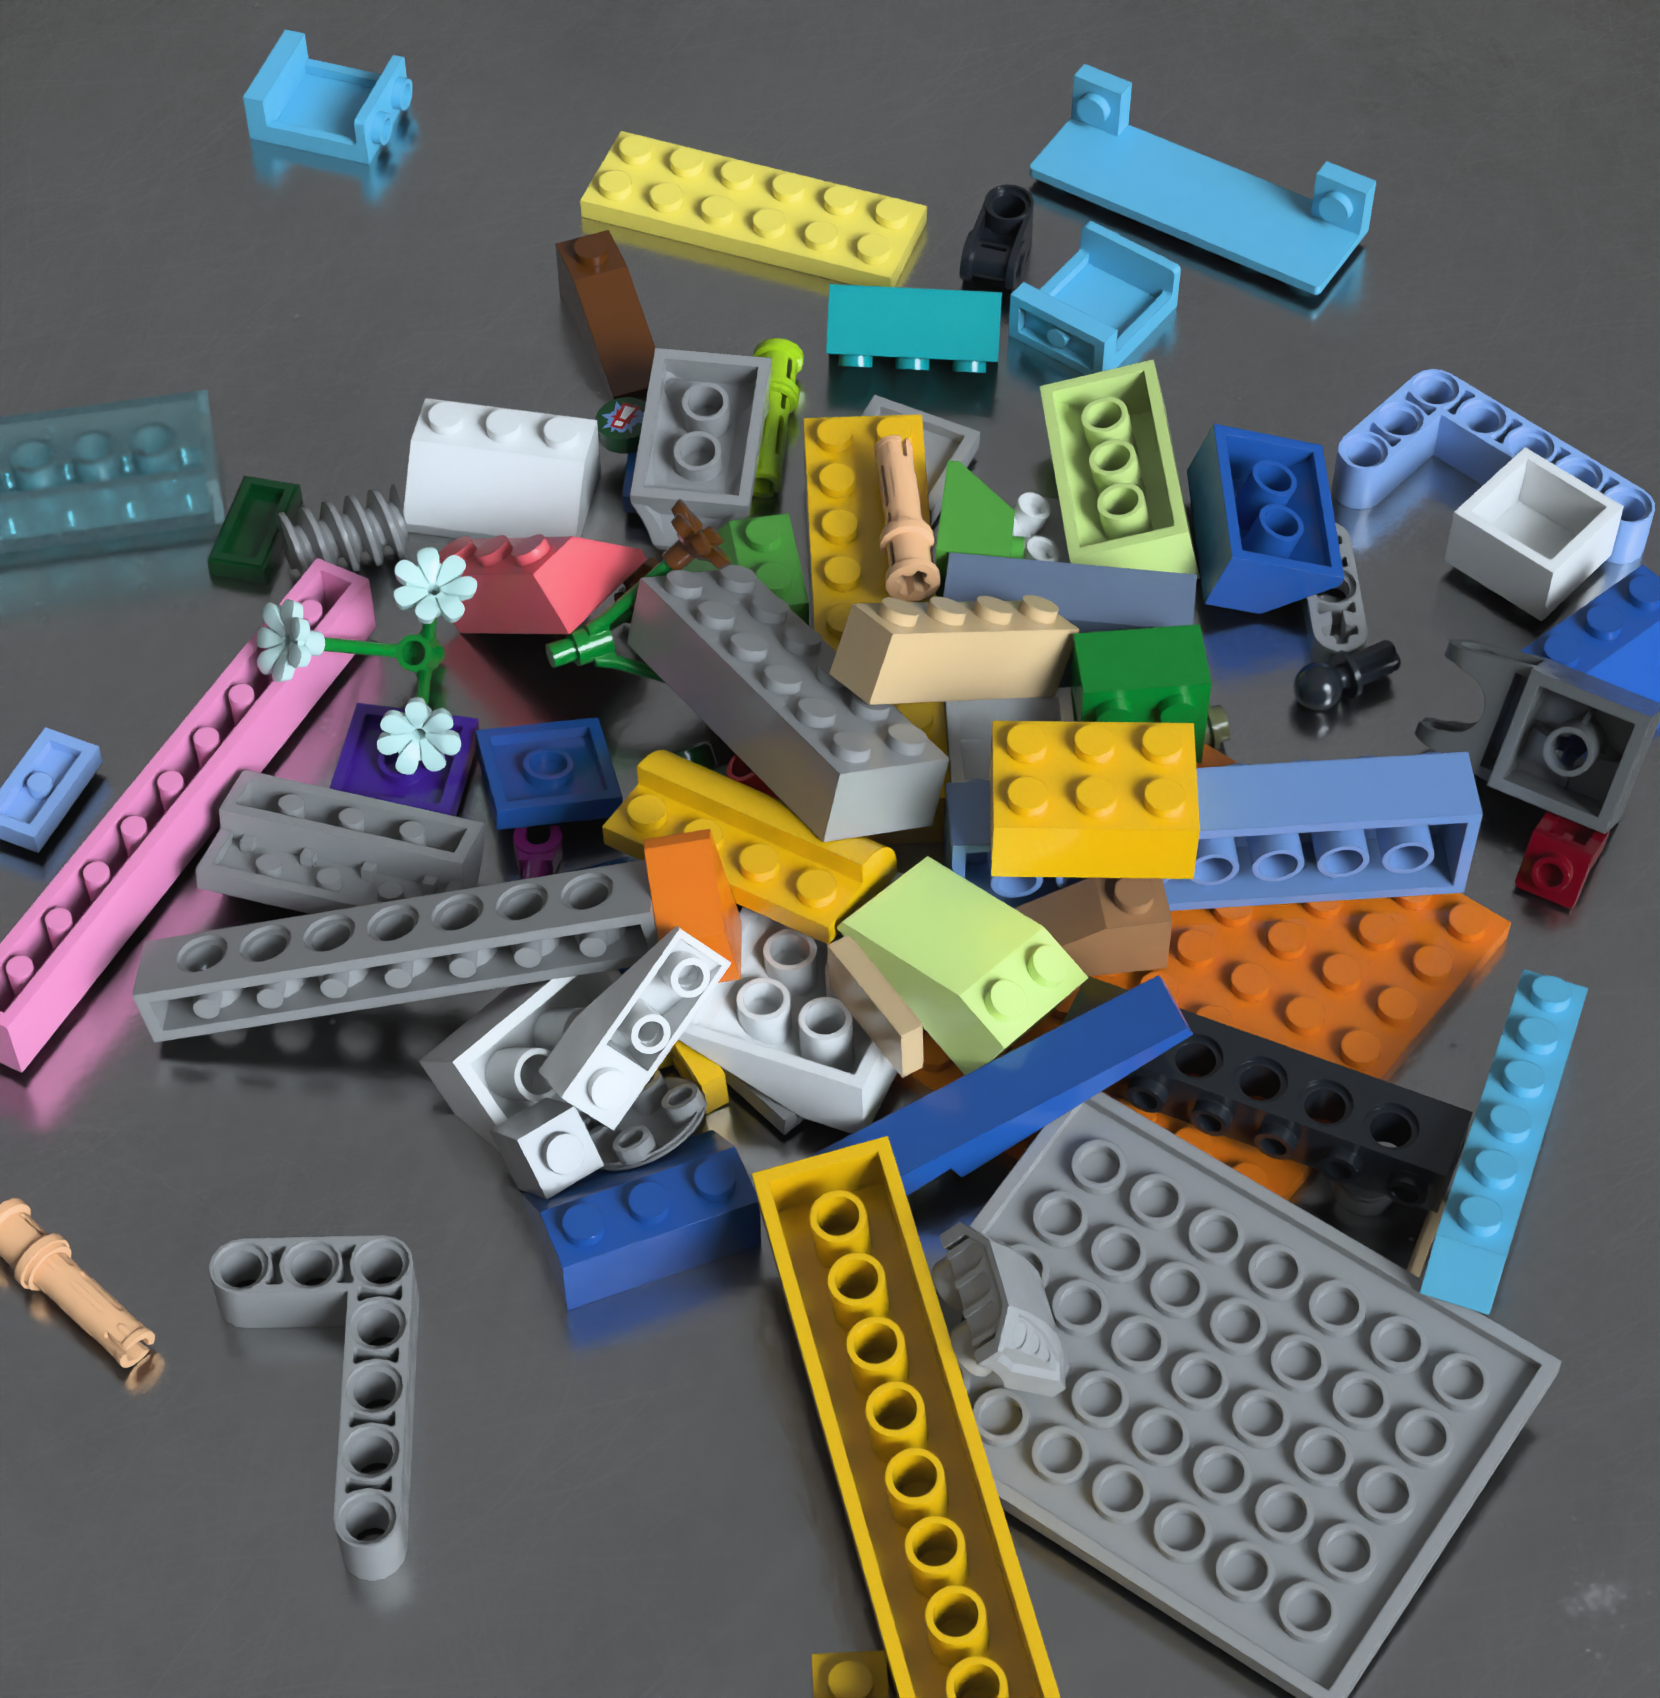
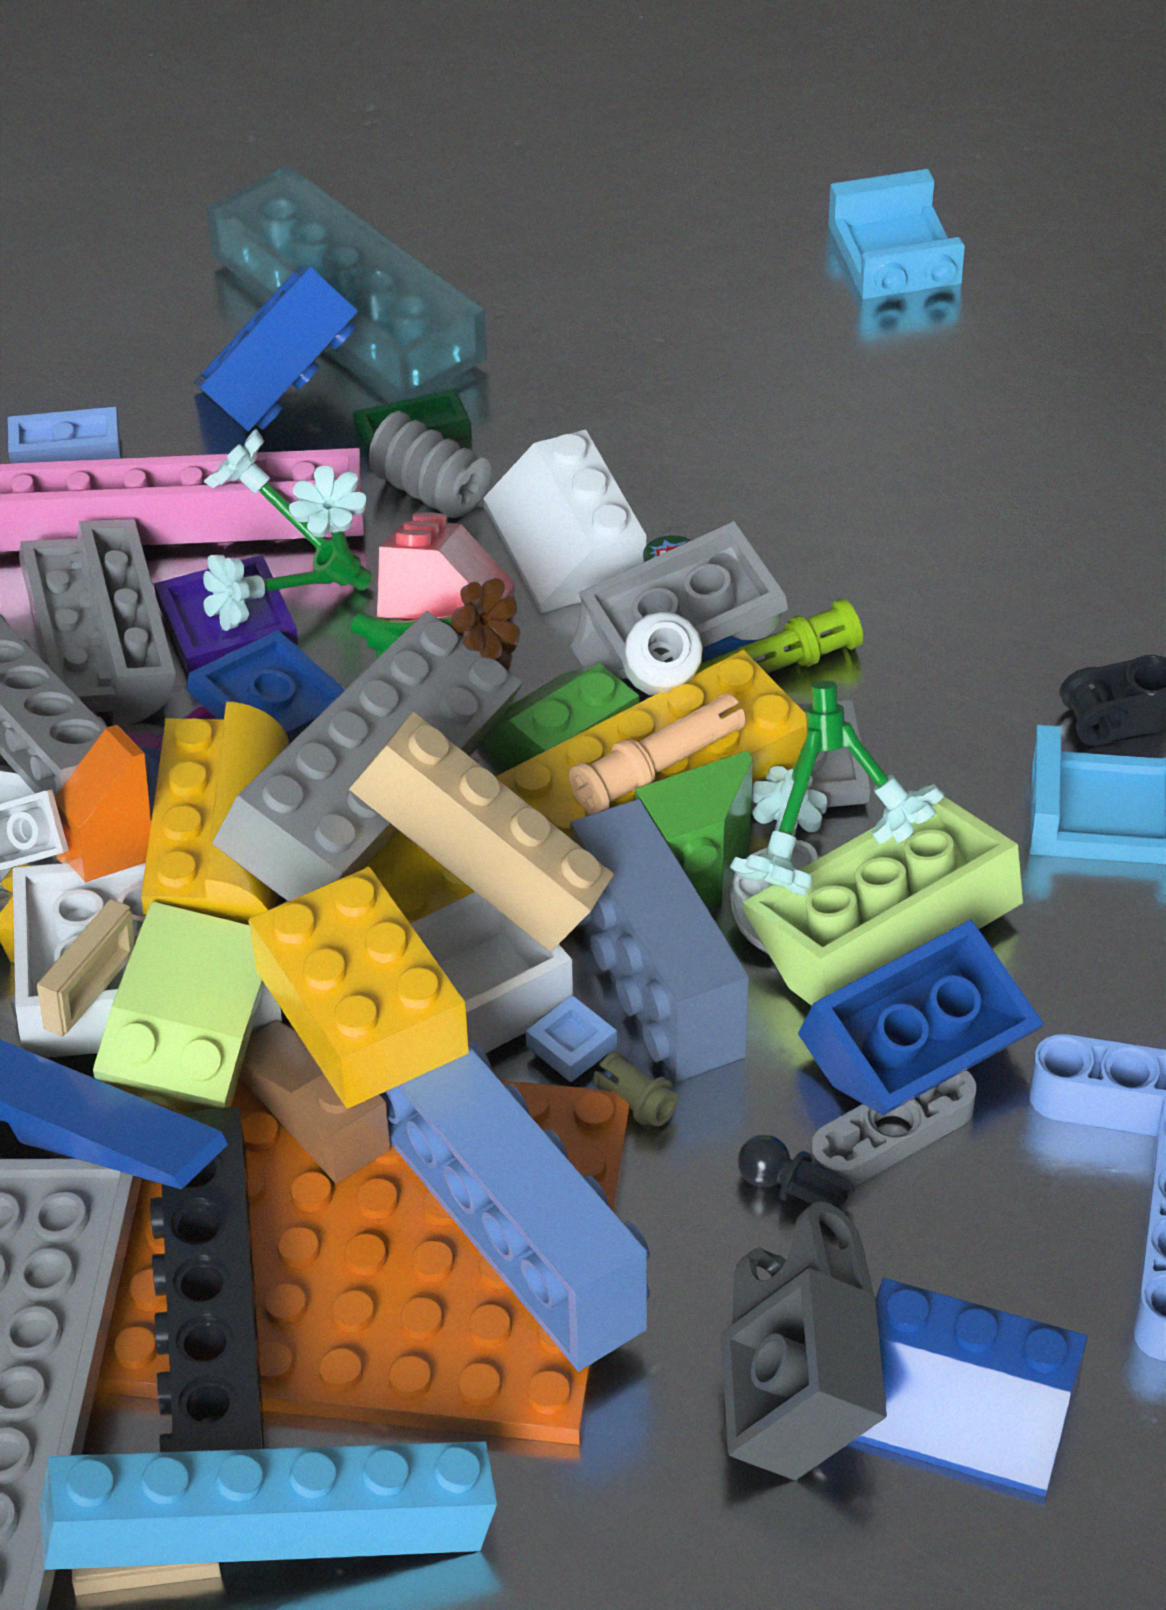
camera: 60 degrees right, 5 degrees down
reddish brown slope [555,230,655,400] -> none
light yellow plate [580,131,927,287] -> none
teal slope [826,284,1002,373] -> none
green brick [1069,624,1212,763] -> none
white piece [1444,447,1624,621] -> none
dark red bracket [1515,810,1611,908] -> none
none -> blue slope [193,265,358,432]
none -> white head [622,612,703,695]
none -> light aqua plant [730,681,944,896]

